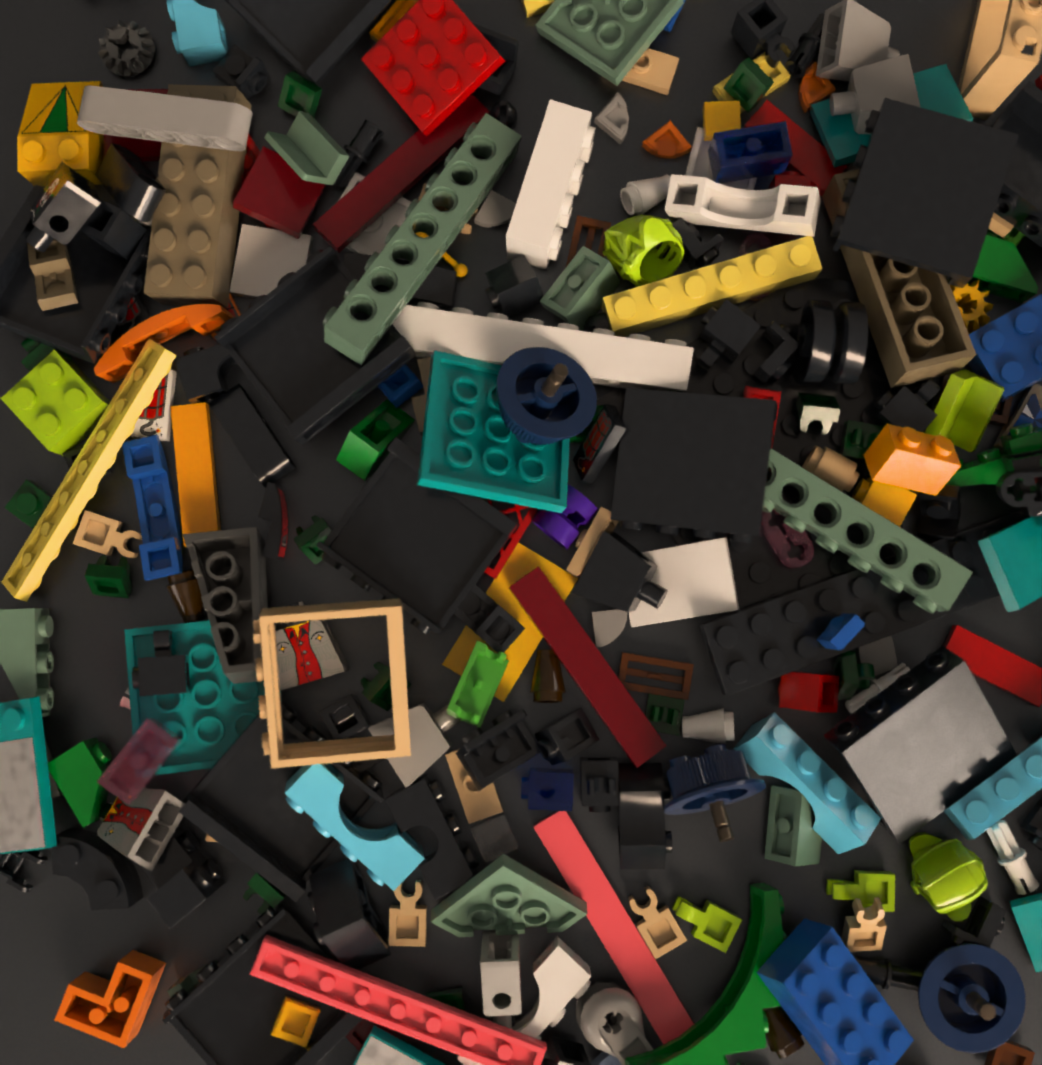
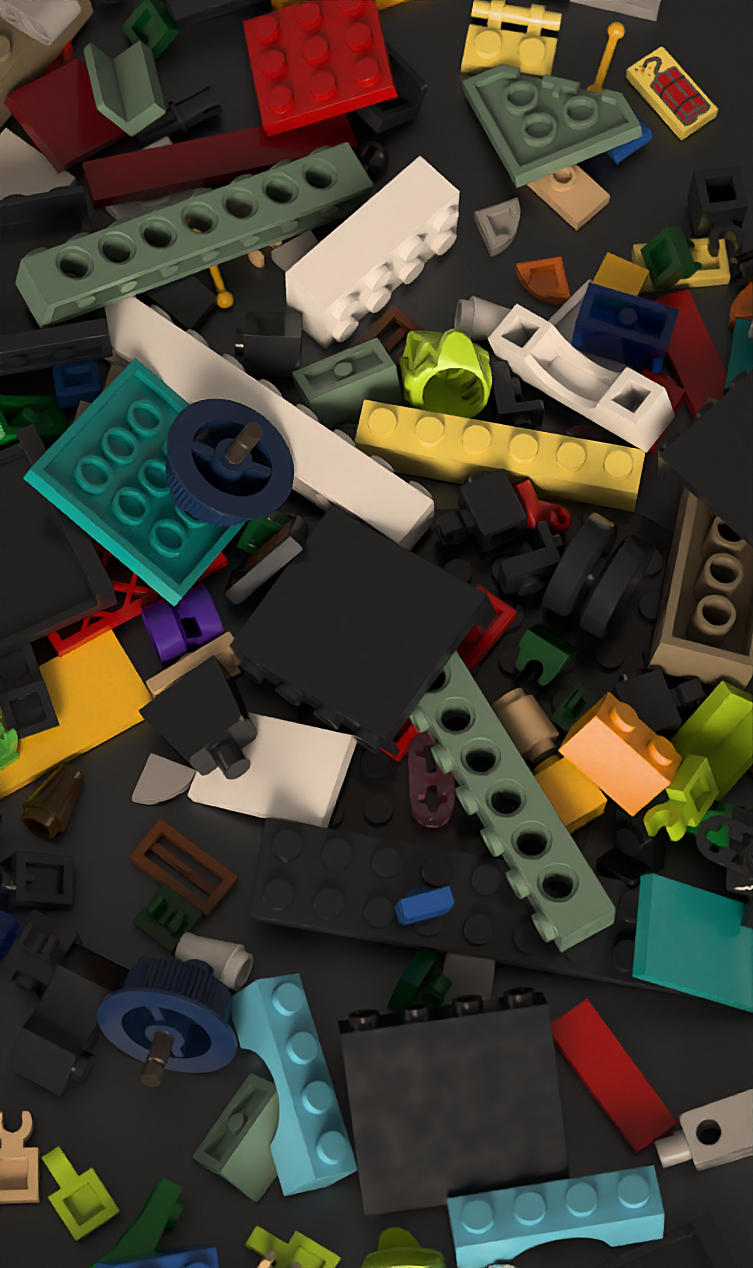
camera: 20 degrees right, 15 degrees down
dark red tile [508,566,666,768] -> none
red brick [778,671,840,713] -> none
none -> red arm [512,478,572,535]
none -> lime plate [643,754,719,841]

